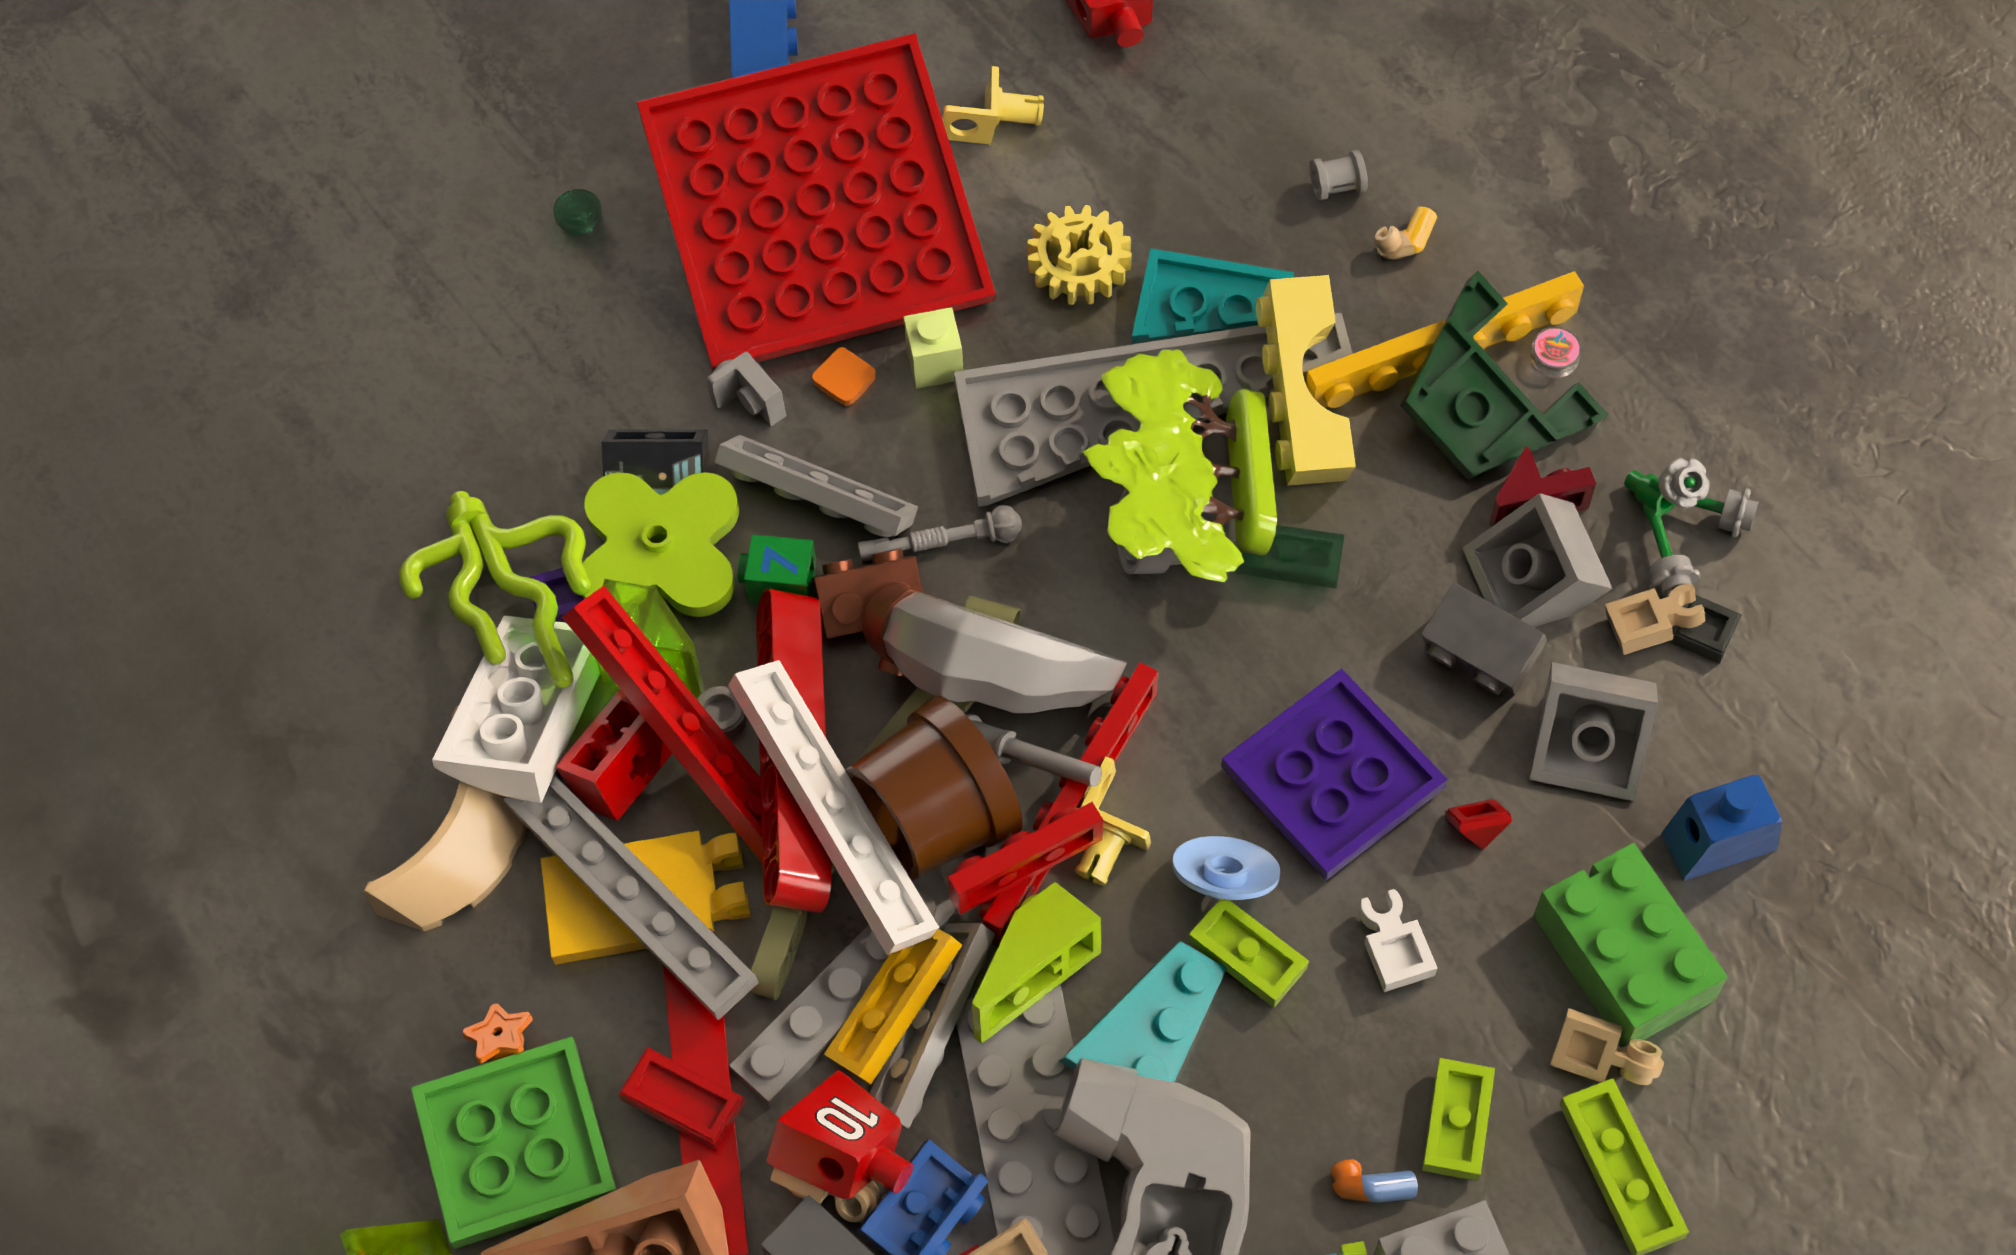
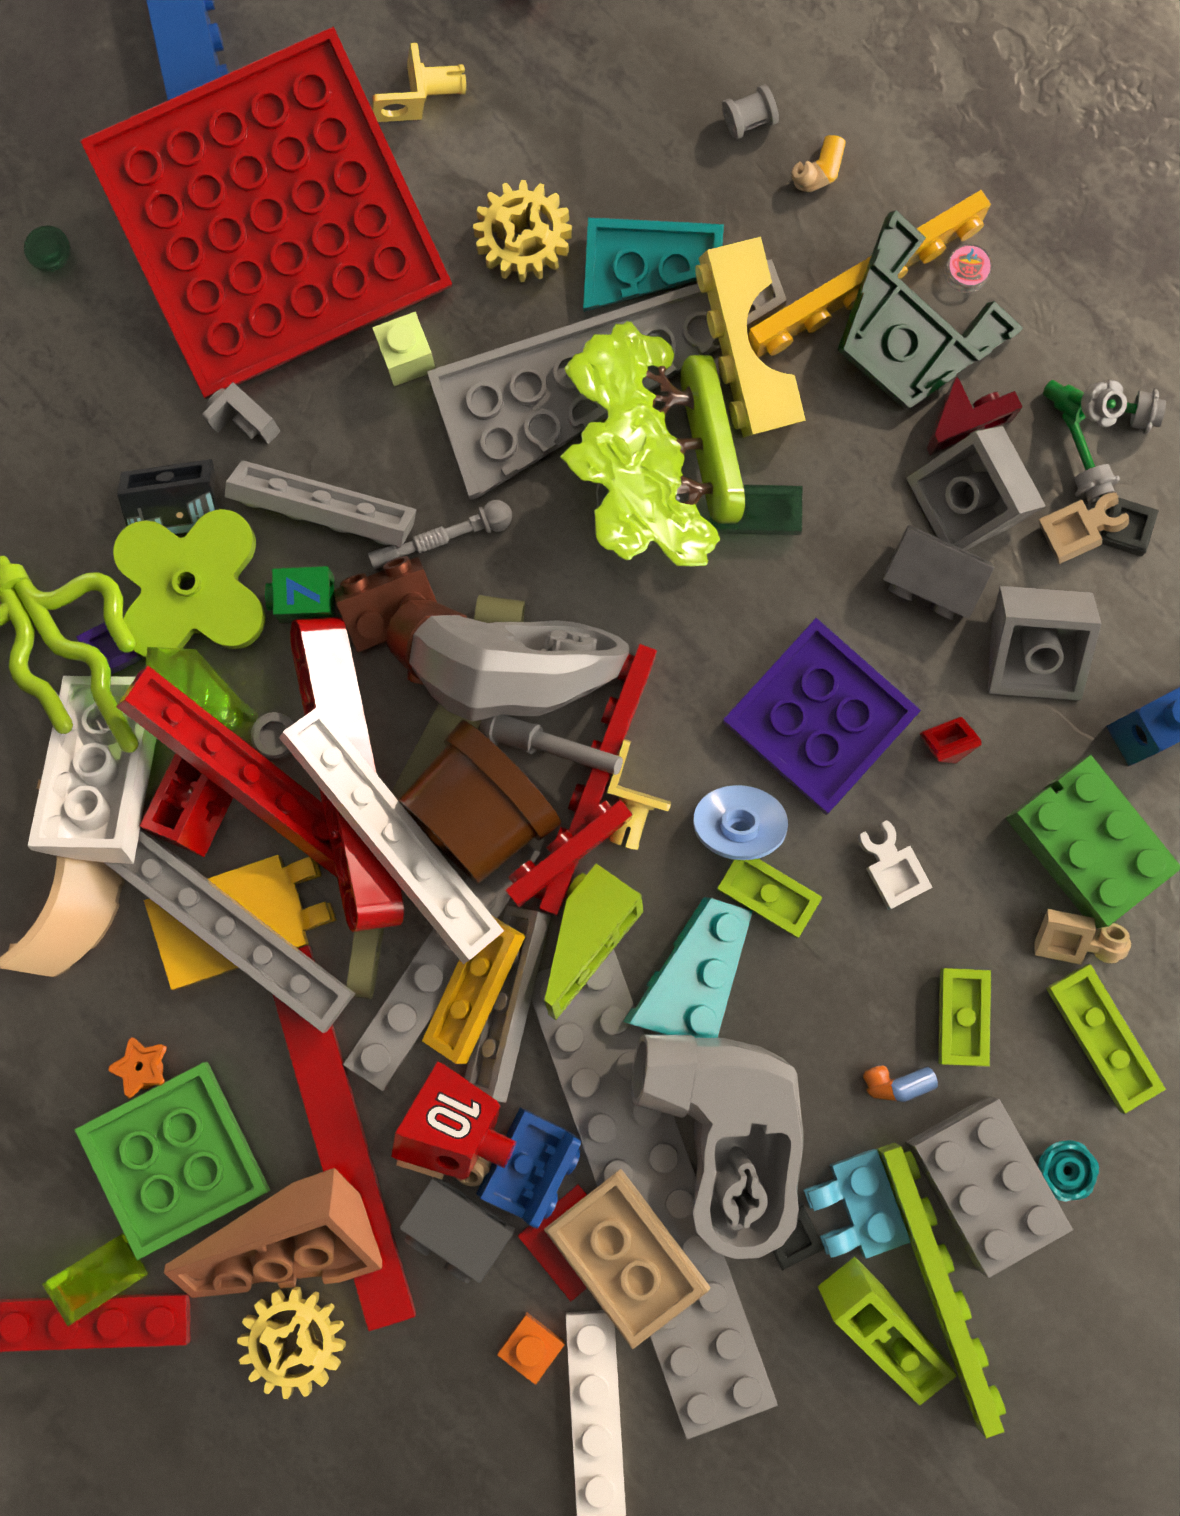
camera: 10 degrees left, 20 degrees up
red tile [618,1047,745,1151] -> none
orange piece [812,347,876,406] -> none

